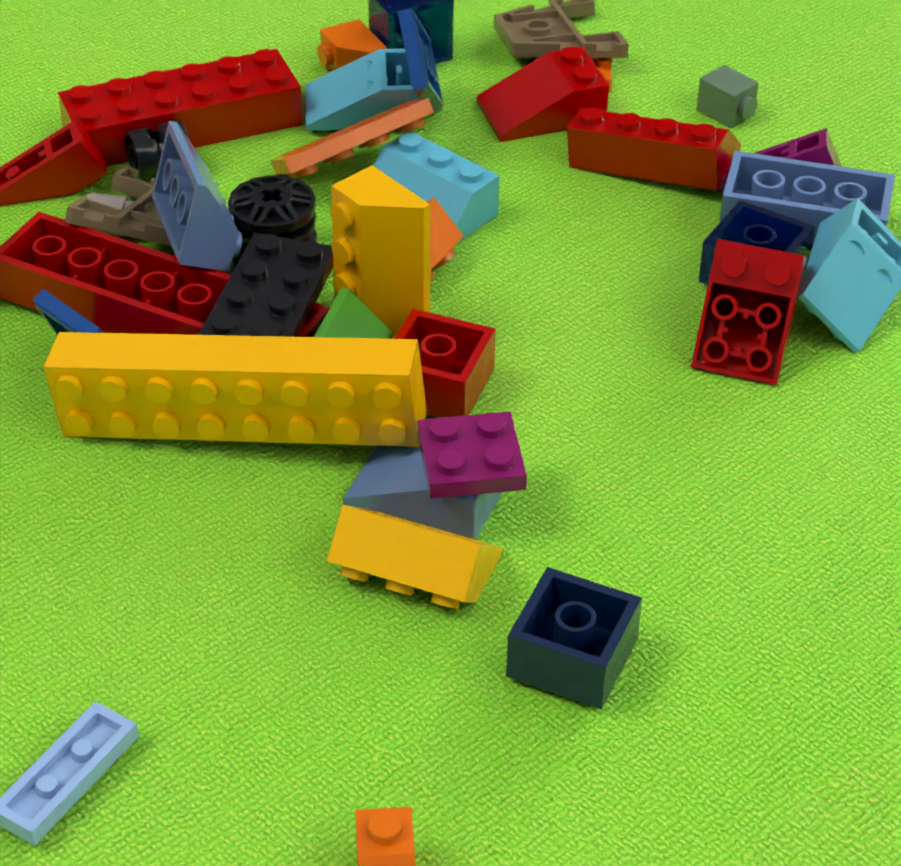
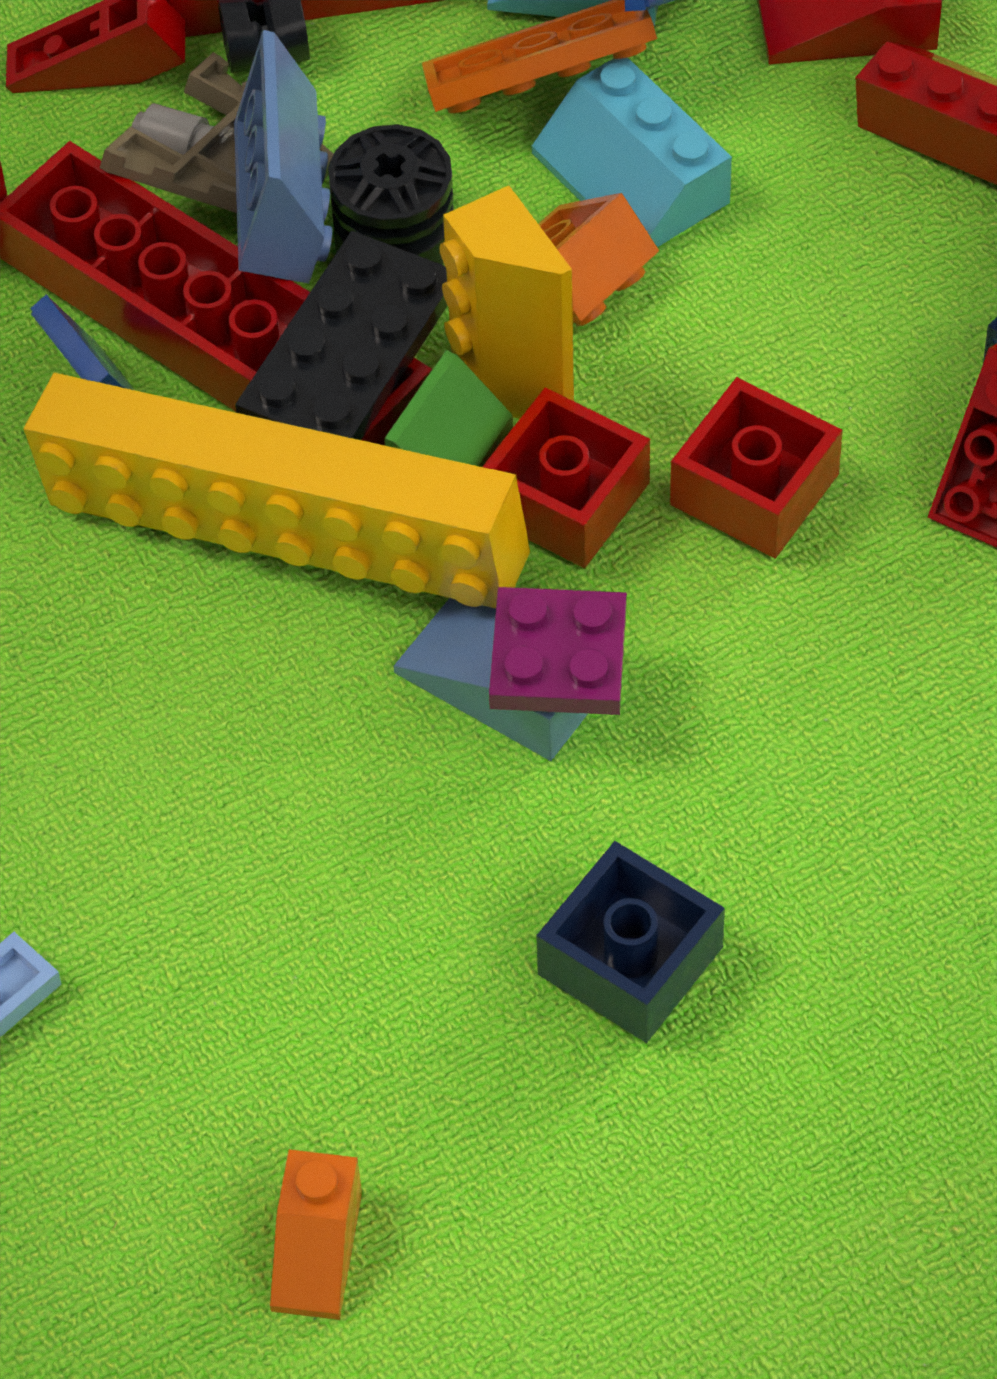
camera: 15 degrees right, 15 degrees up
yellow slope [327,505,503,609] -> none
none -> red brick [670,377,843,559]

